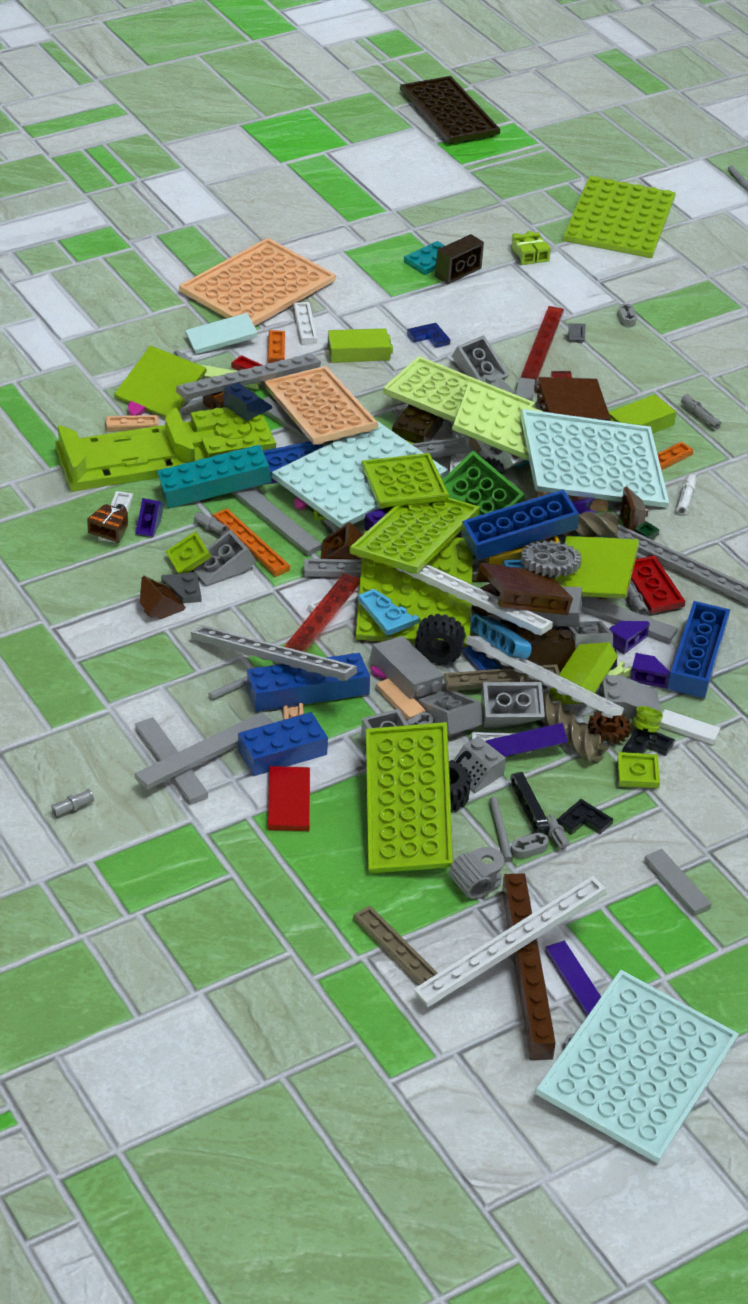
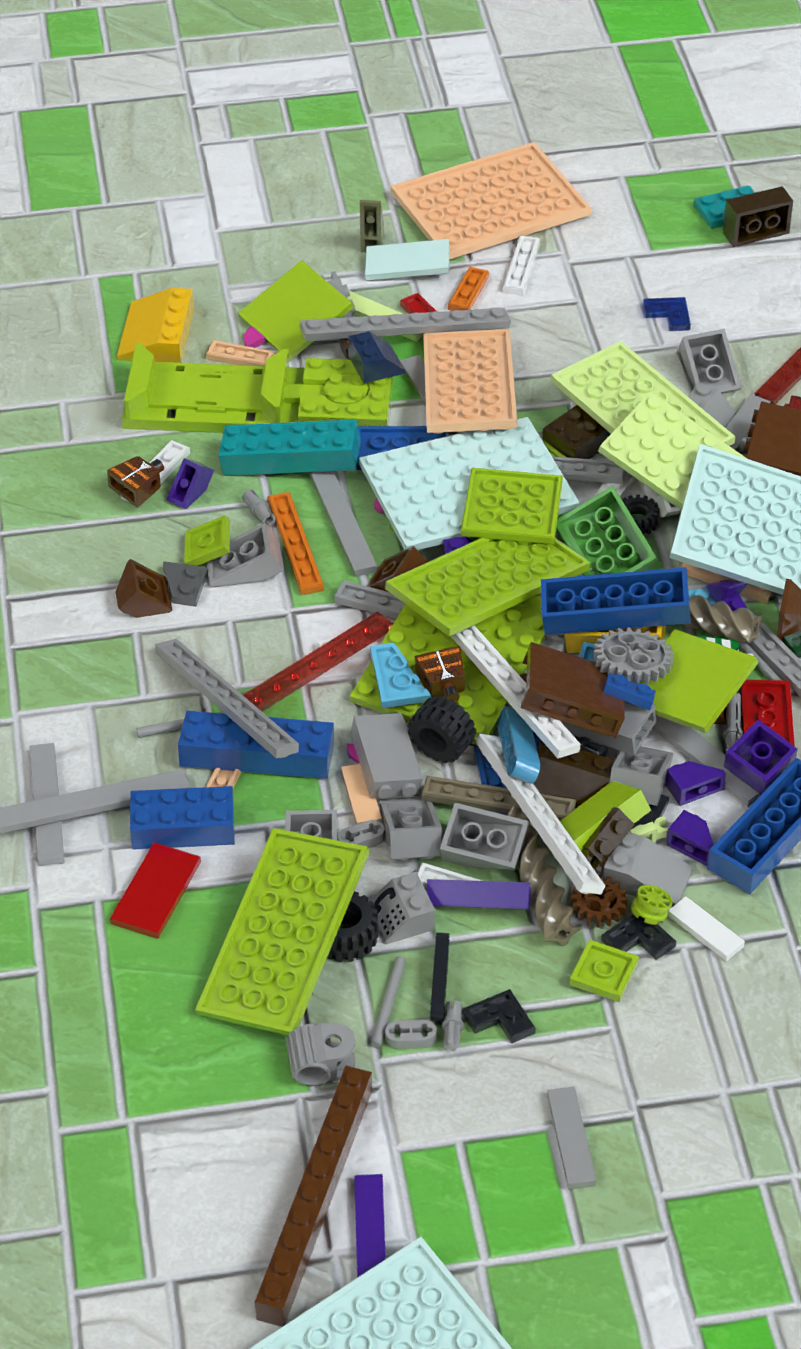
camera: 25 degrees right, 5 degrees up
lime brick [327,328,393,363] -> none
dark tan tile [353,906,438,986] -> none
white plate [414,876,607,1008] -> none
none -> yellow slope [117,288,194,363]
none -> olive slope [360,200,384,253]
none -> reddish brown torso [415,645,465,702]
none -> dark brown hinge [581,807,635,875]
none -> blue plate [603,673,656,710]
none -> dark purple brick [724,720,798,795]

